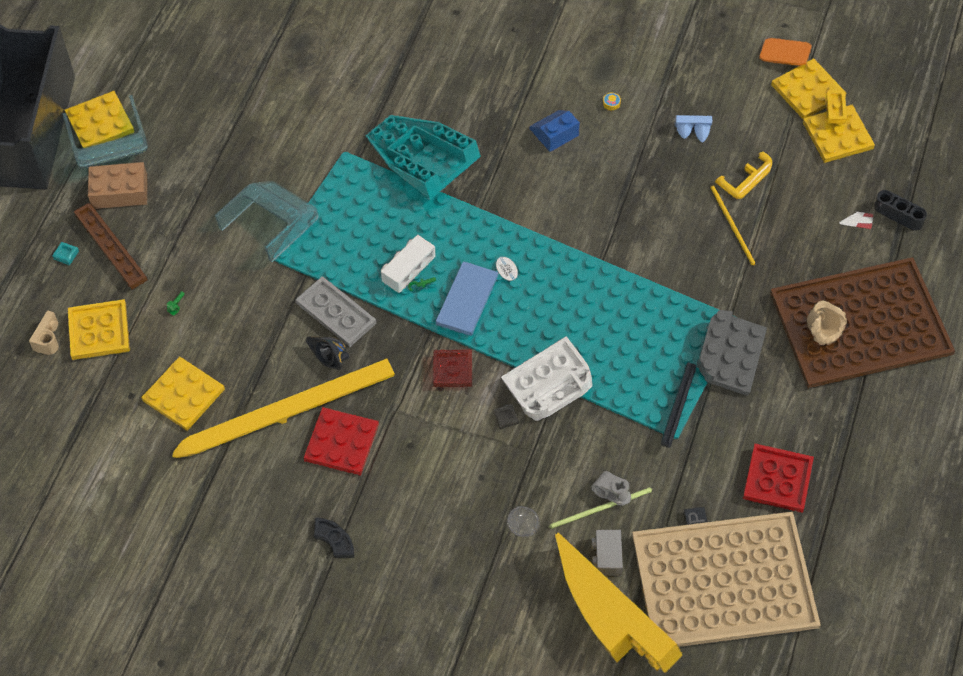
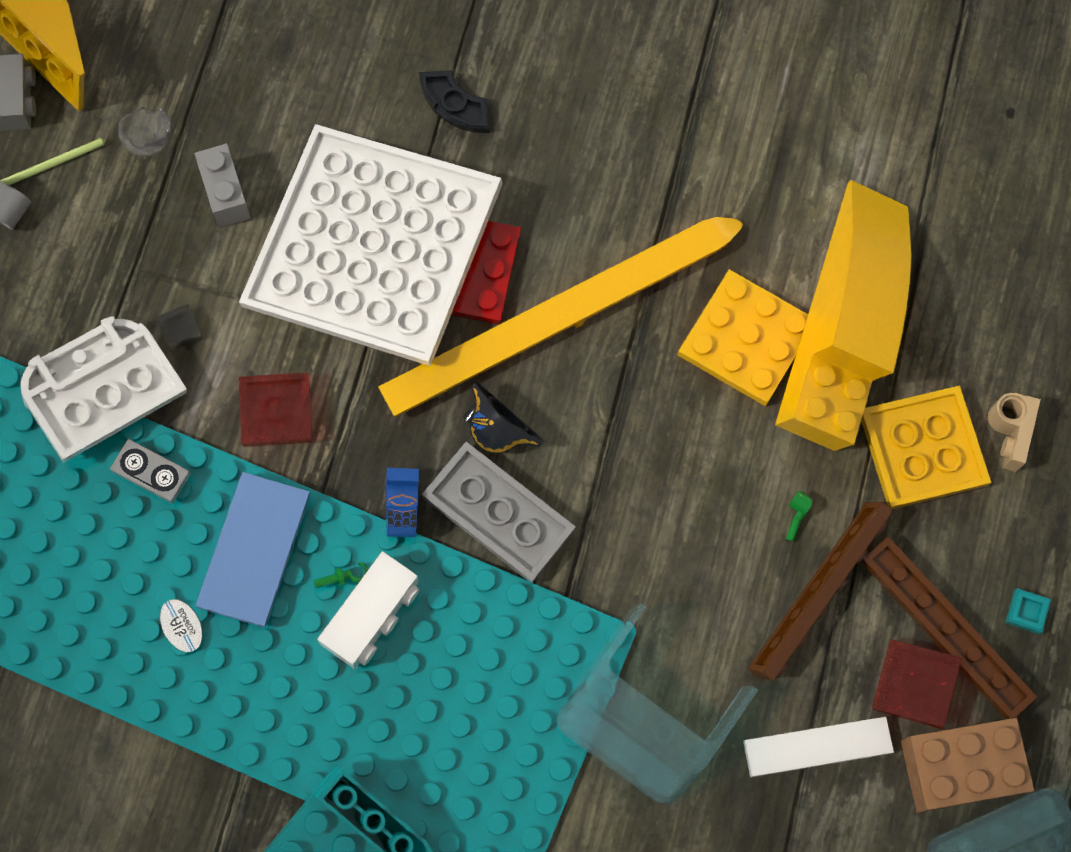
camera: 170 degrees right, 15 degrees up
none -> tile [110,439,191,504]
none -> light grey brick [194,143,251,228]
none -> white plate [239,124,503,366]
none -> blue leg [385,468,419,538]
none -> white tile [743,717,894,777]
none -> reddish brown plate [748,502,892,681]
none -> yellow slope [775,180,911,451]
none -> clear red plate [872,639,962,730]

